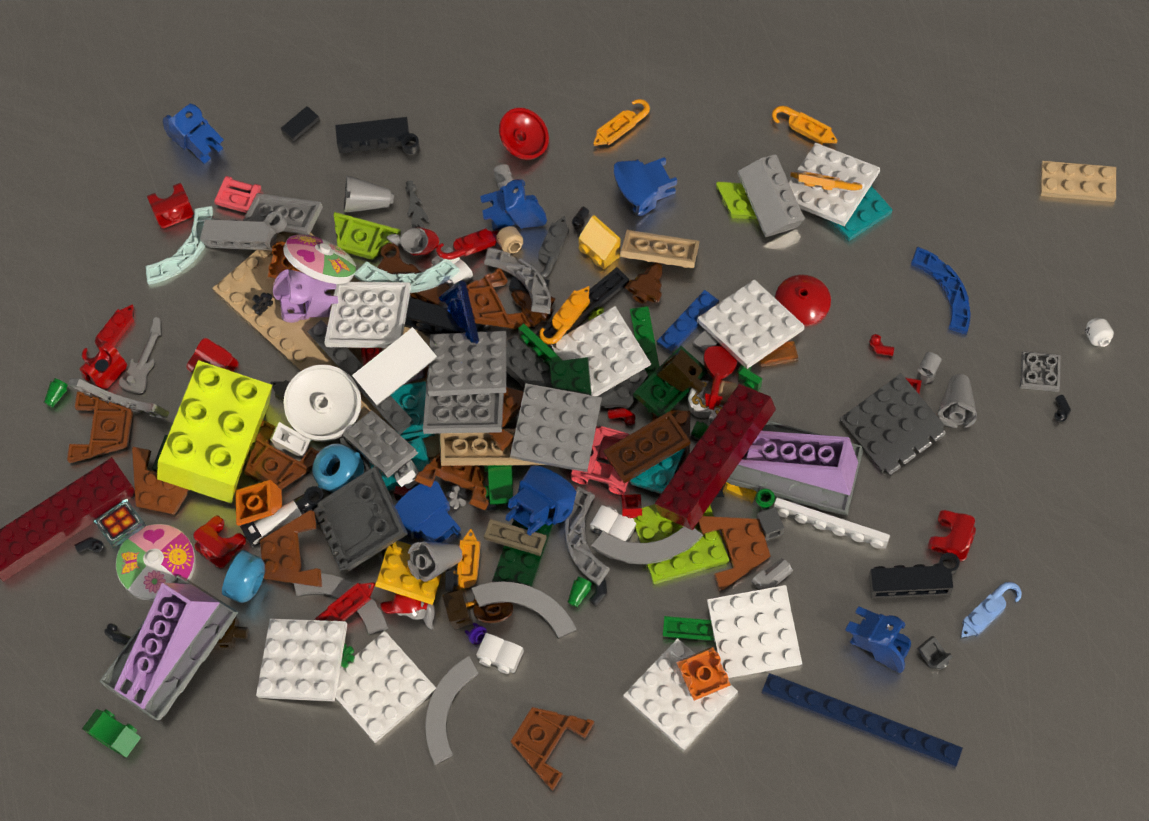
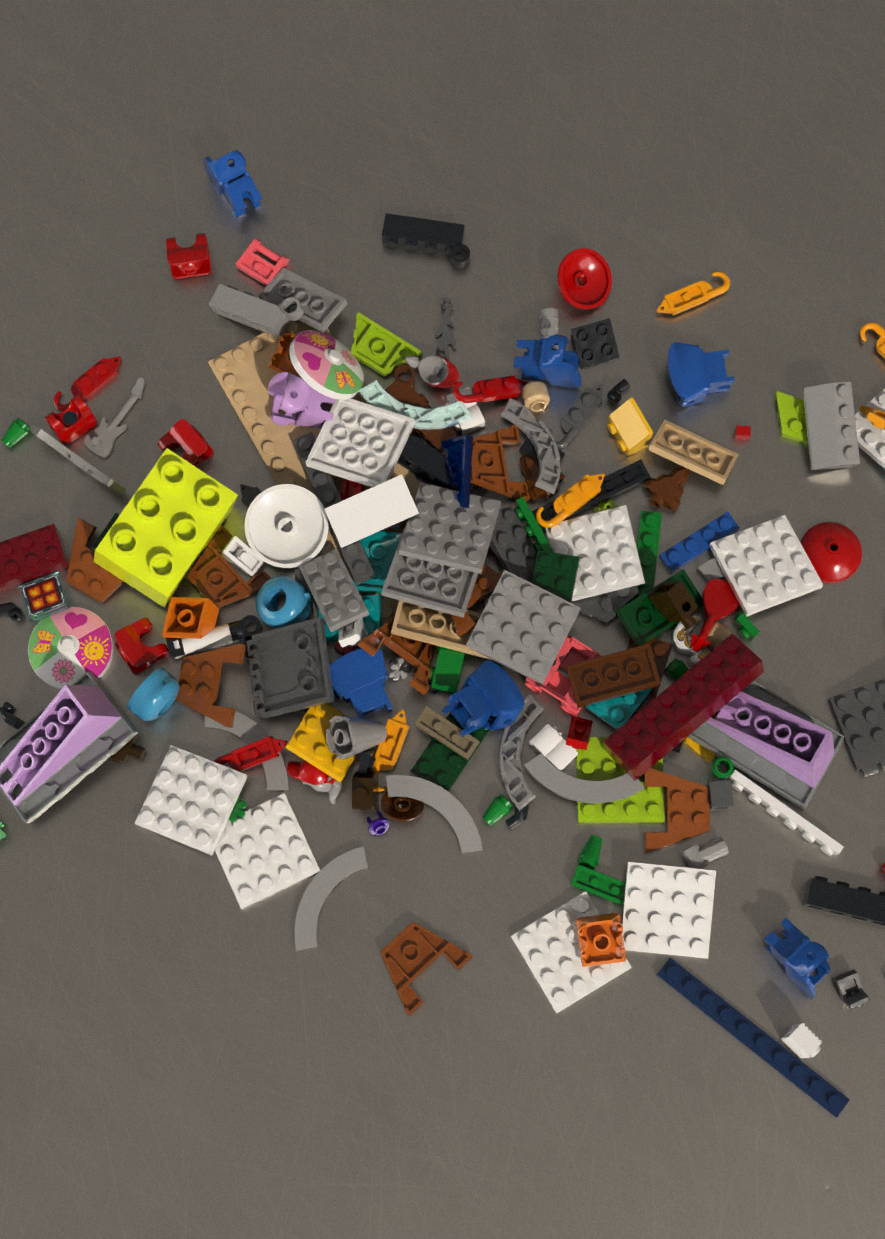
camera: 15 degrees right, 10 degrees up
dark orange wing [67,392,133,463] -> none
light aqua tile [145,206,214,285] -> none
black plant [252,293,273,315] -> none
black tile [281,106,320,142] -> none
light grey cone [344,176,394,213] -> none
white brick [476,633,524,674] -> none
red arm [608,408,636,426] -> none
clear orange tile [759,341,798,367] -> none
none -> black hinge [570,318,620,369]
none -> green cone [578,835,603,869]
none -> red piece [734,425,751,440]
none -> white brick [781,1023,822,1058]

